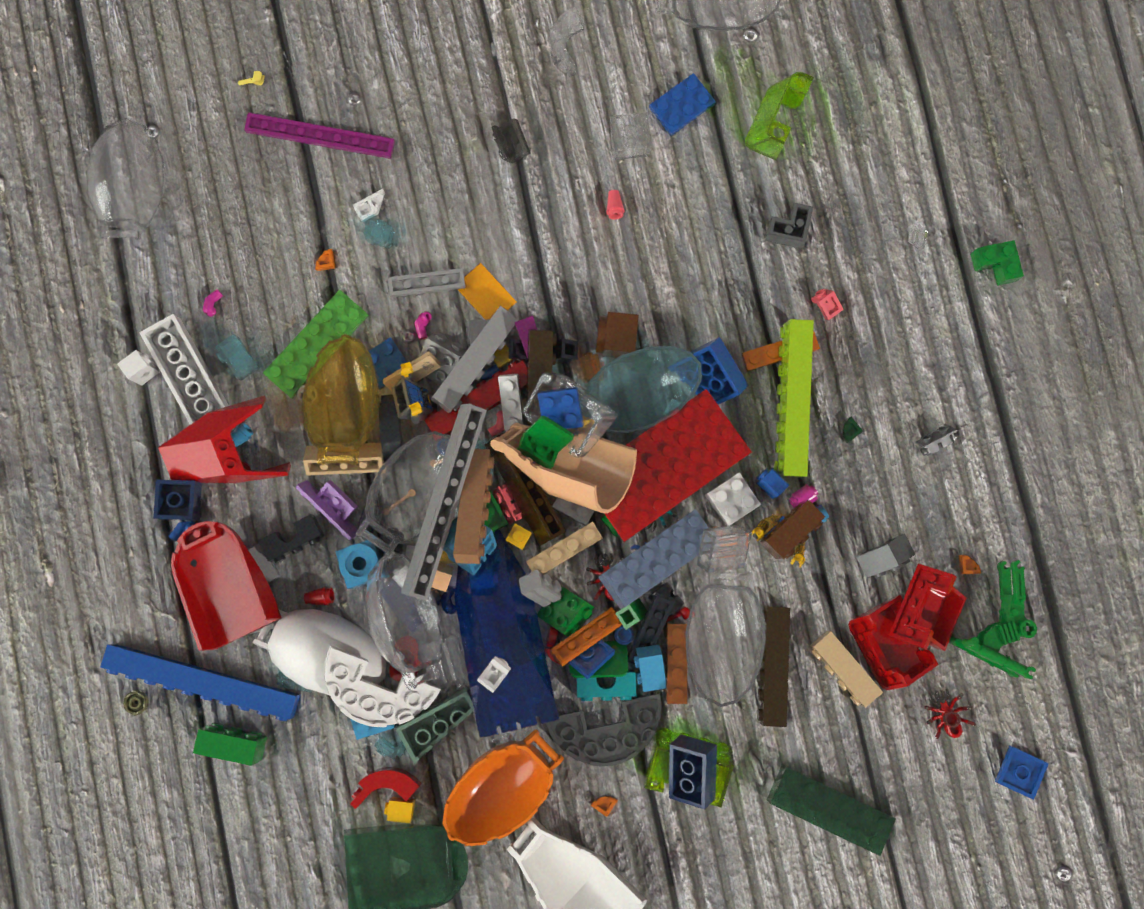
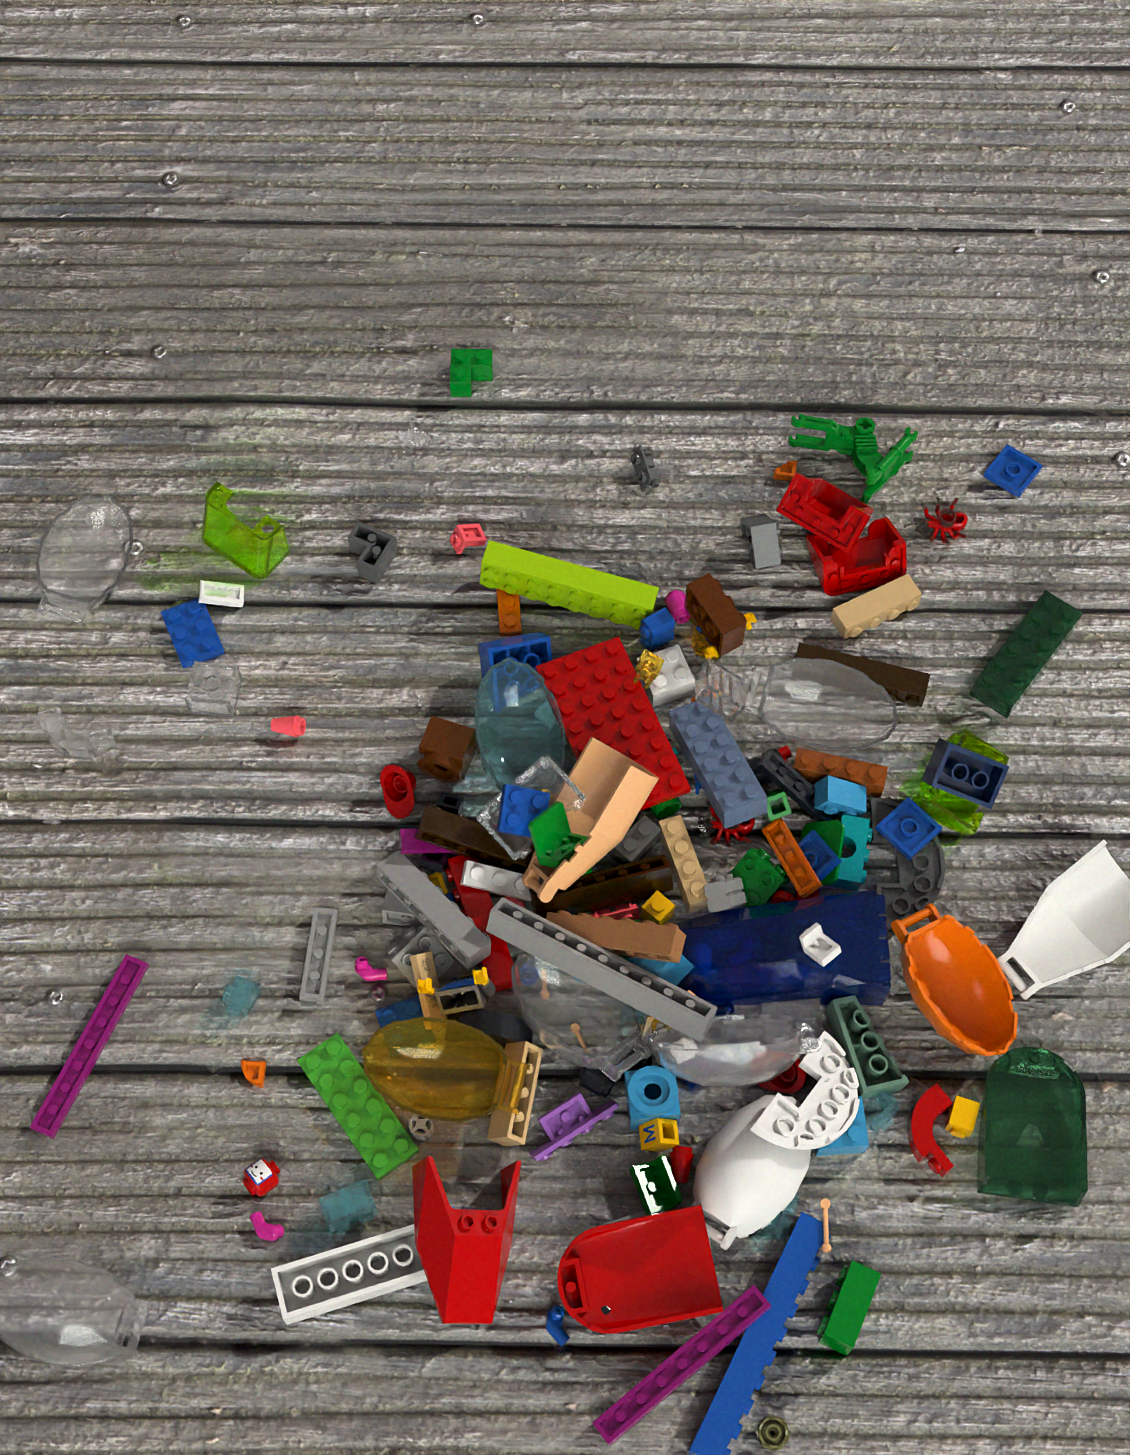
camera: 75 degrees left, 20 degrees down
white brick [117,350,160,385] -> none
dark blue brick [153,480,202,521] -> none
black arch [258,514,325,563] -> none
white tile [353,189,385,223] -> none
light orange sticker [457,263,517,320] -> none
clear smoke bracket [491,118,531,164] -> none
clear orange brick [579,352,603,383] -> none
orange tile [590,796,618,817] -> none
blue plate [615,625,634,645] -> none
dark green tile [843,416,863,443] -> none
none -> white plate [199,580,244,608]
none -> red head [241,1158,280,1196]
none -> red piece [380,765,417,819]
none -> magenta plate [592,1285,772,1446]
none -> green bracket [629,1155,682,1215]
none -> clear yellow plate [633,649,664,689]
none -> yellow brick [639,1118,679,1152]
none -> light nougat hinge [820,1198,832,1253]
none -> blue plate [875,797,942,861]

